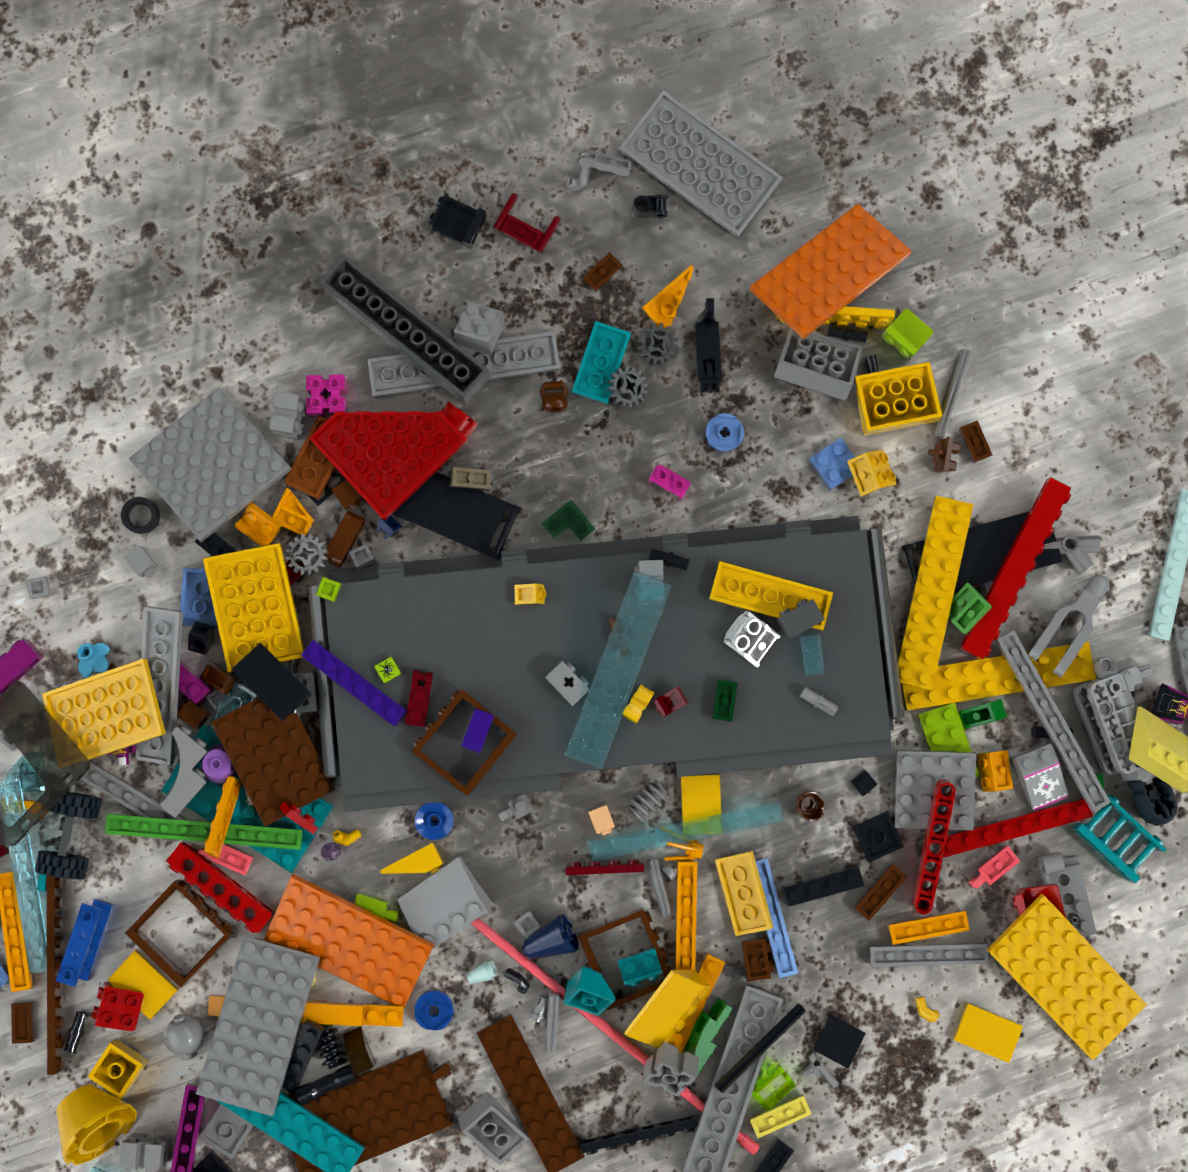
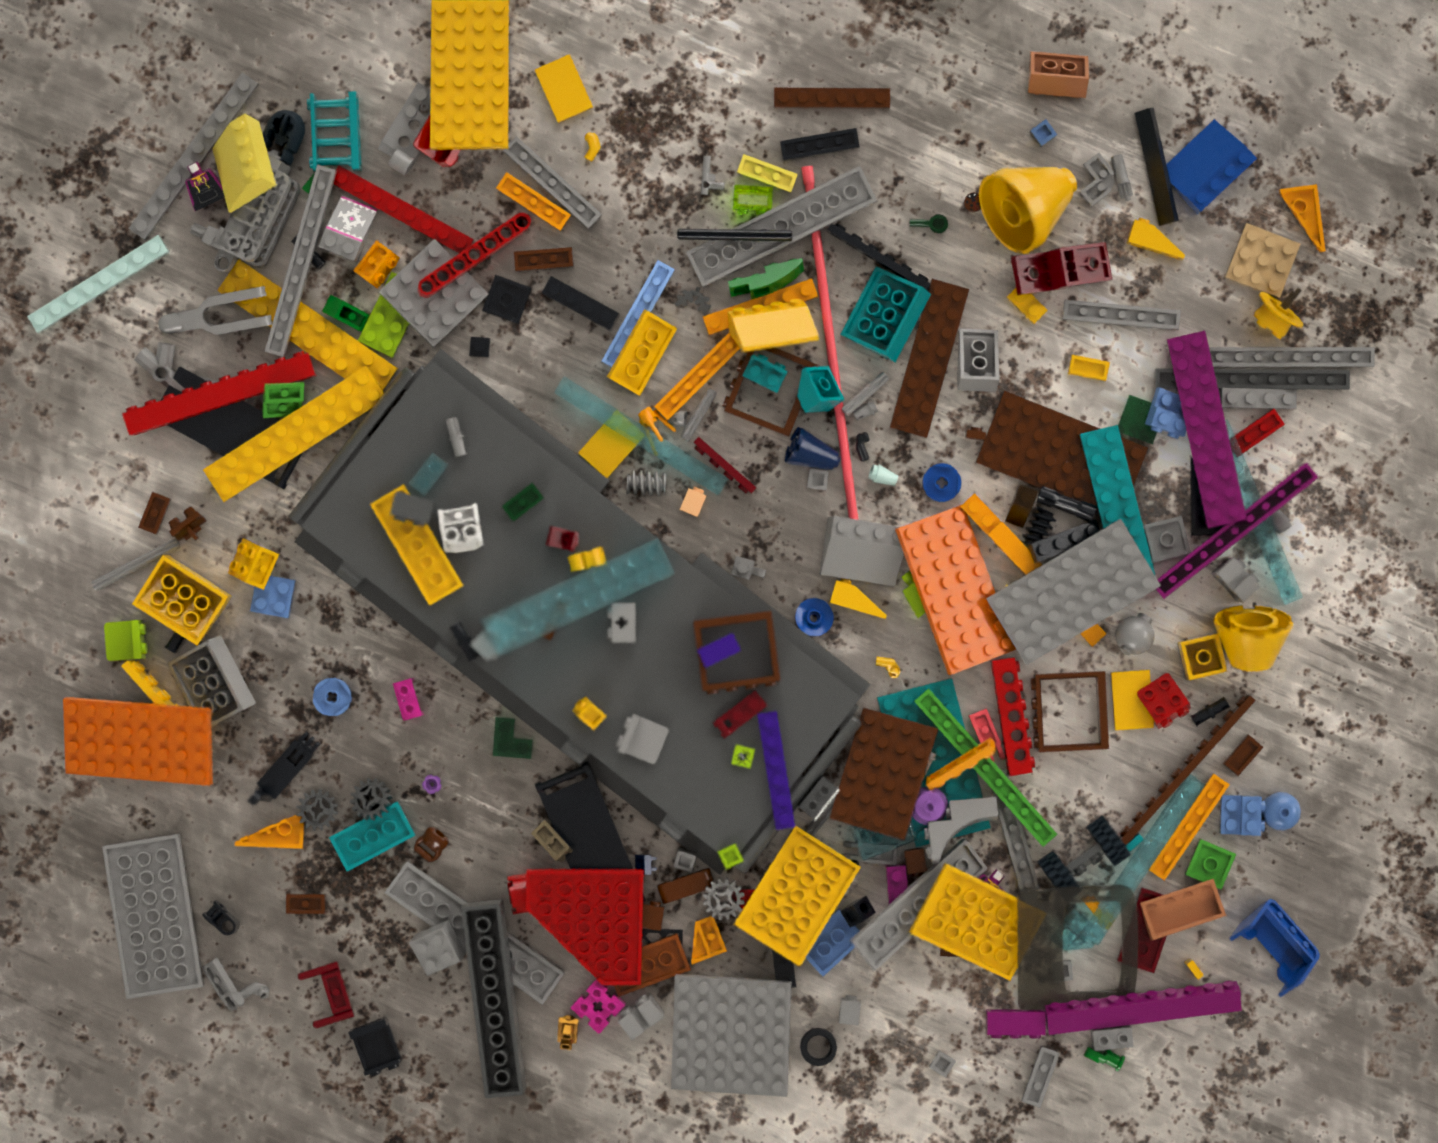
camera: 135 degrees left, 5 degrees up
blue fence [56,899,114,987] -> none
medium azure plate [77,643,110,678] -> none
reddish brown tile [200,661,236,695] -> none
black tile [231,642,312,722] -> none
light orange bracket [234,502,282,546] -> none
red plate [279,801,319,835] -> none
clear purple hinge [321,842,341,861] -> none
light grey brick [643,1042,699,1097] -> none
reddish brown bracket [741,937,774,982] -> none
reddish brown hair [795,791,825,821] -> none
black tile [813,1014,866,1069] -> none
black pin [828,324,868,343] -> none
coral plate [968,845,1020,889] -> none
none -> medium lavender plate [422,775,441,794]
none -> pearl gold hips [557,1015,578,1050]
none -> light grey bracket [616,714,669,764]
none -> teal slope [840,266,931,363]

